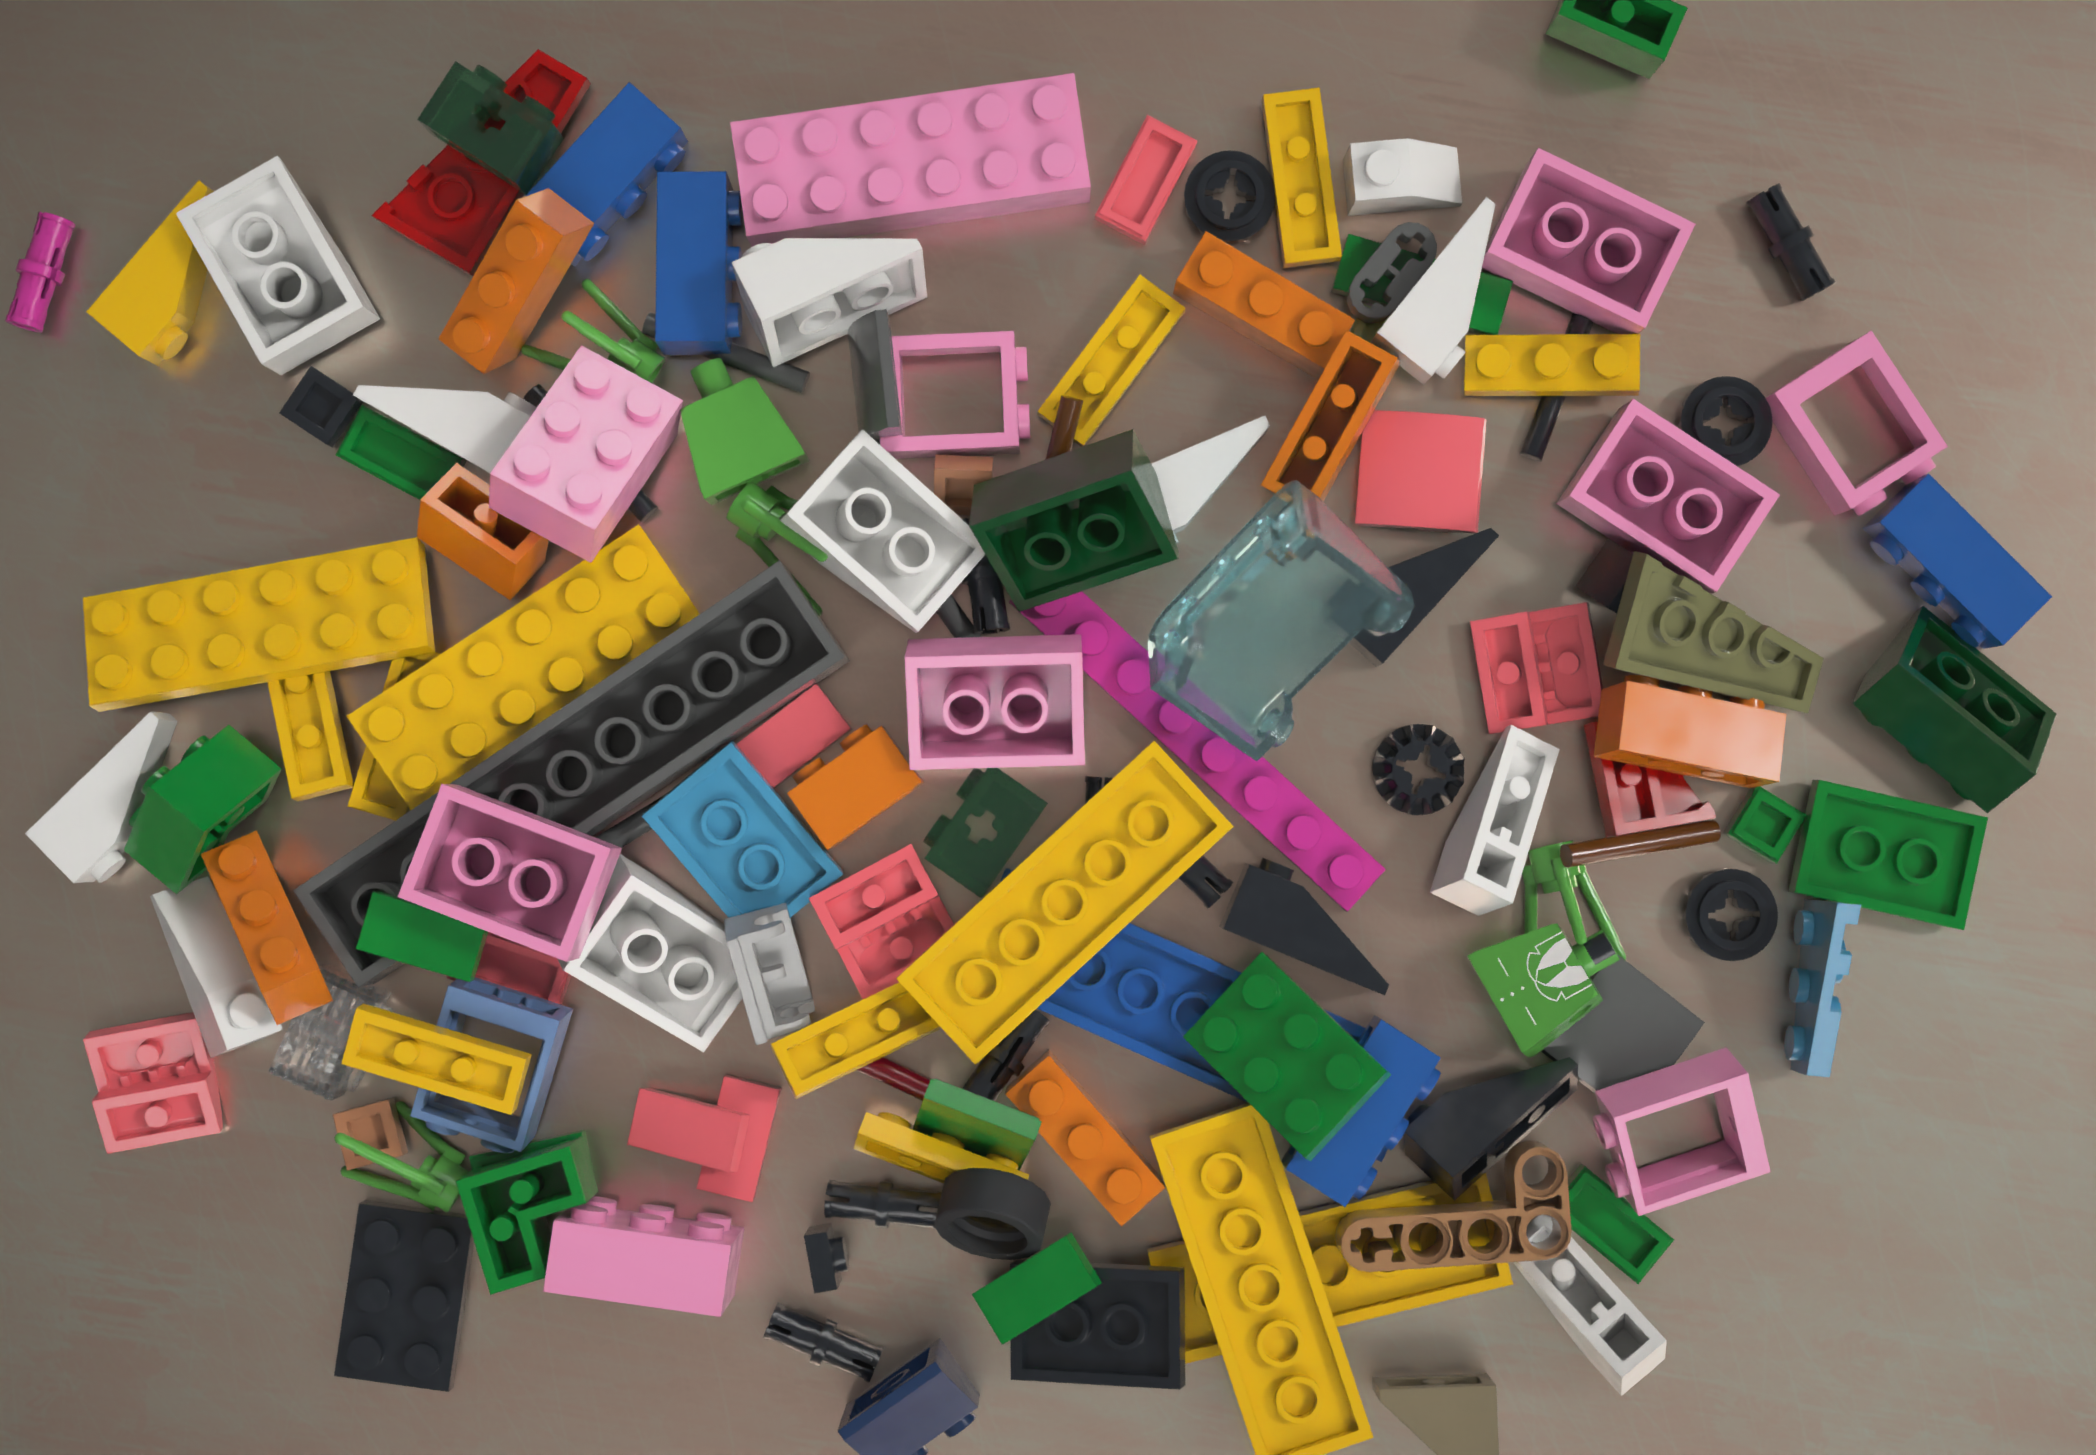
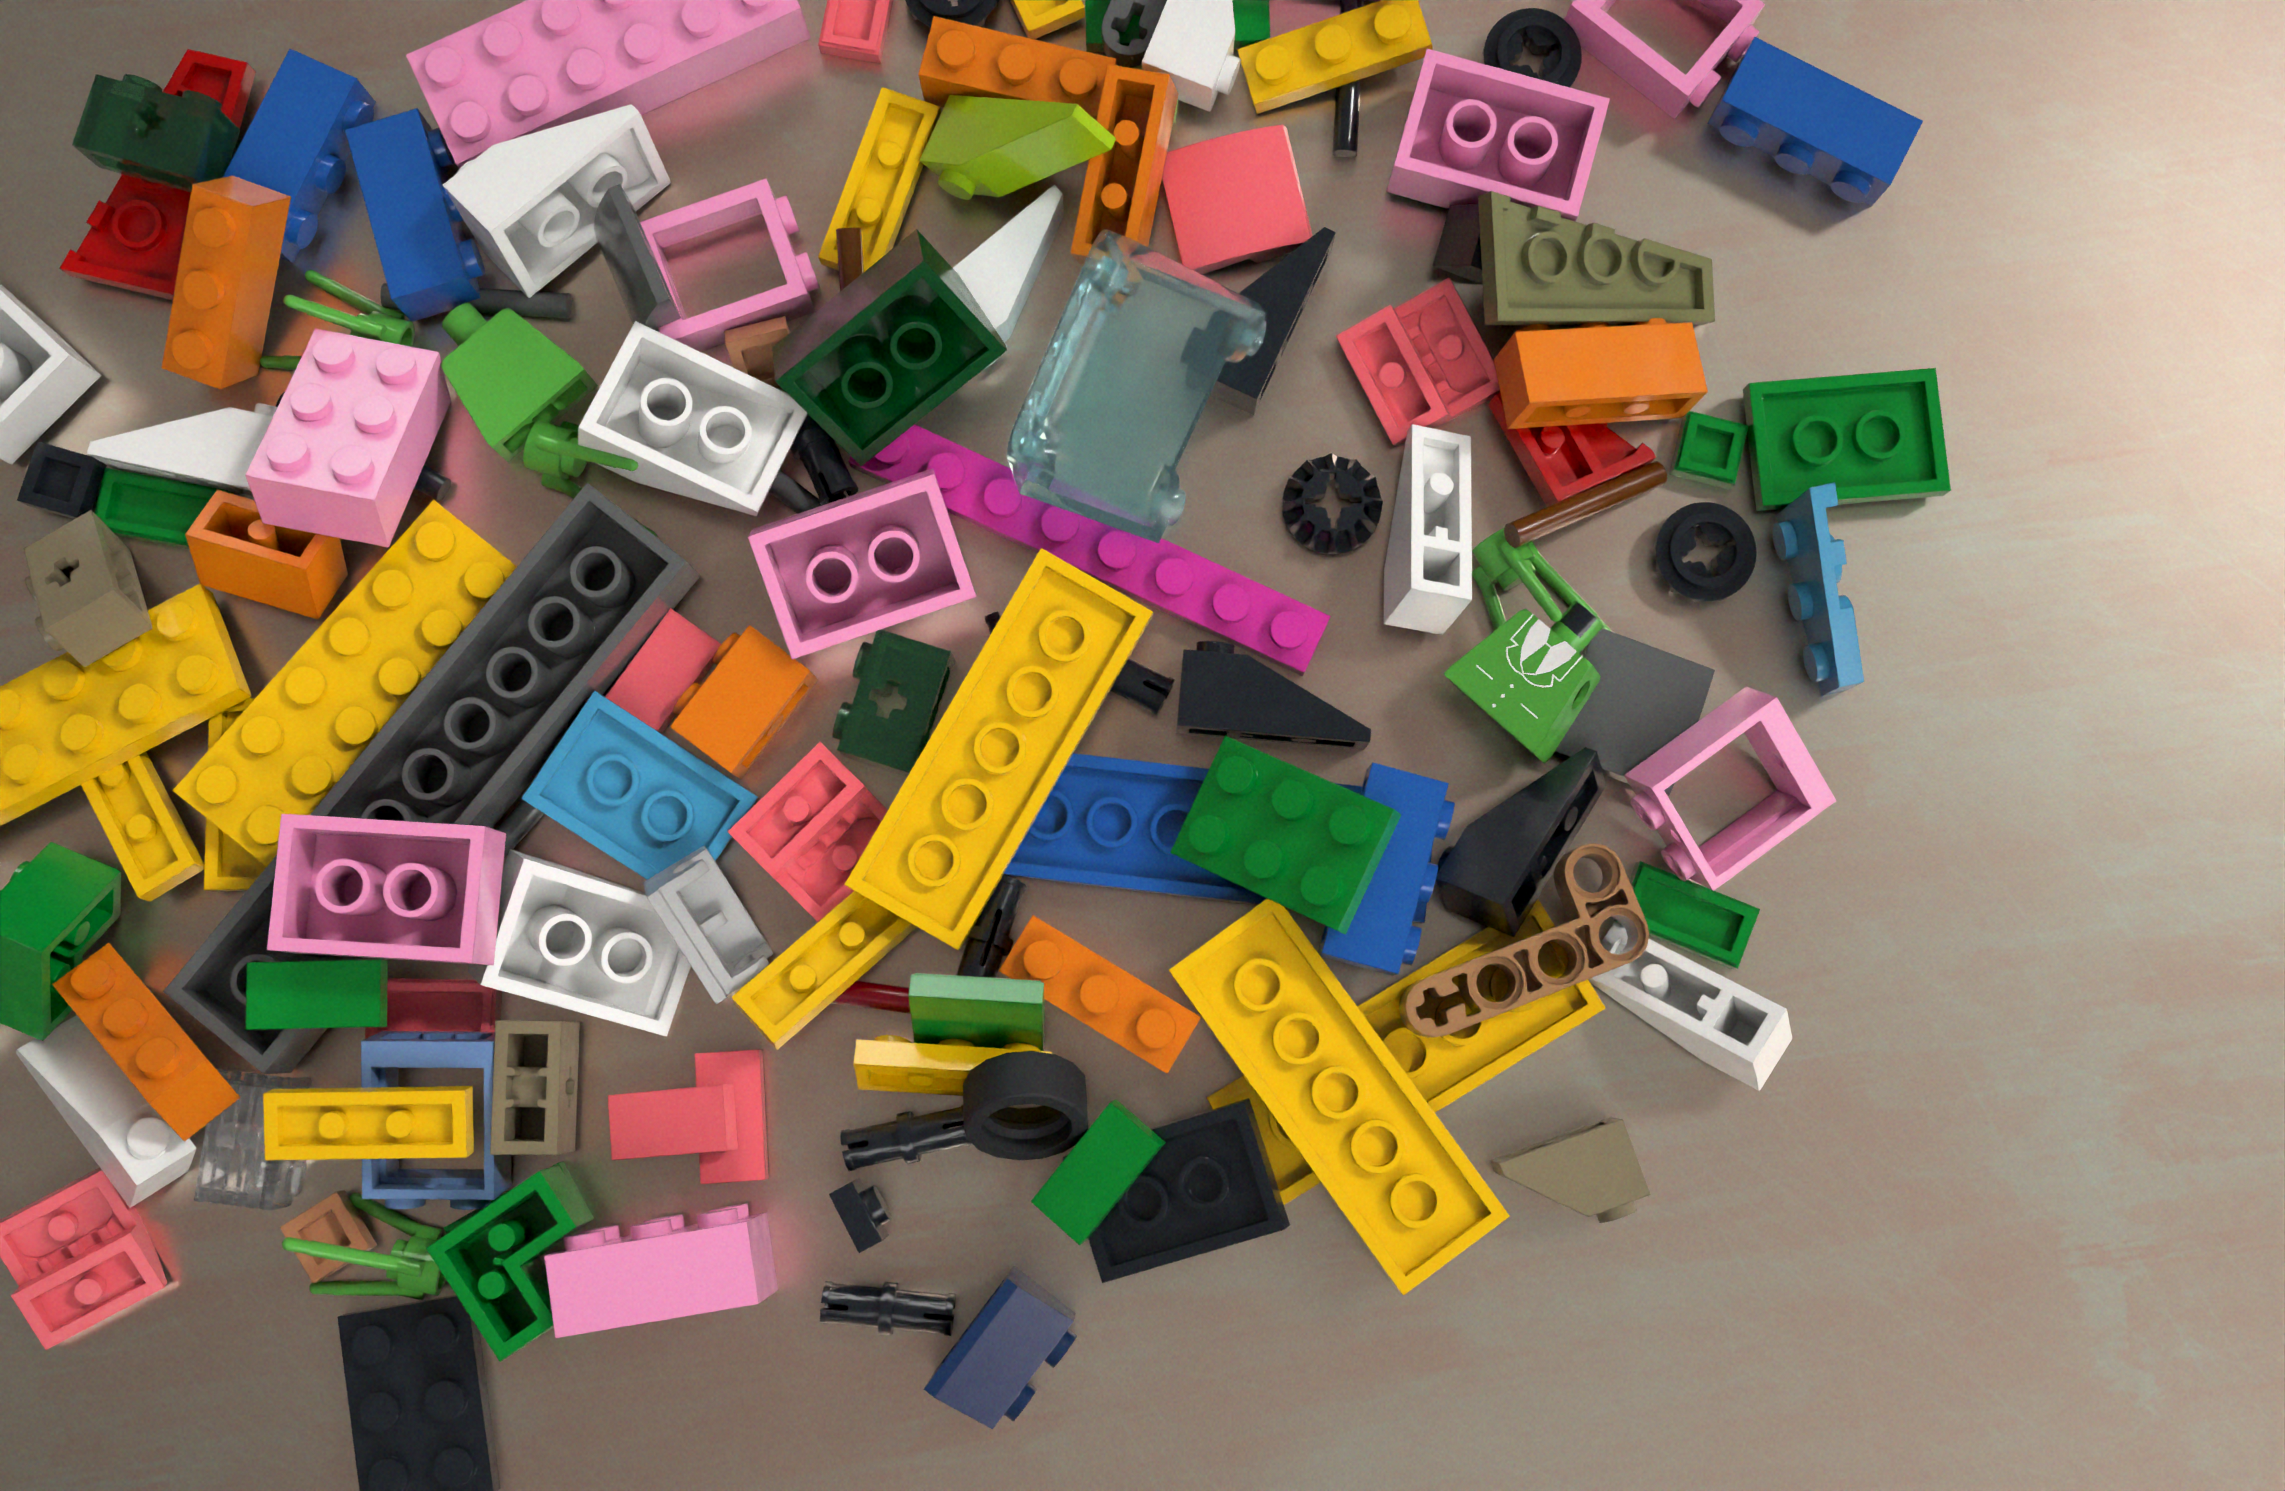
camera: 20 degrees left, 5 degrees down
dark green slope [1852,606,2057,813] -> none
none -> dark tan brick [23,510,153,667]
none -> dark tan brick [490,1020,580,1155]
none -> lime slope [919,95,1116,200]

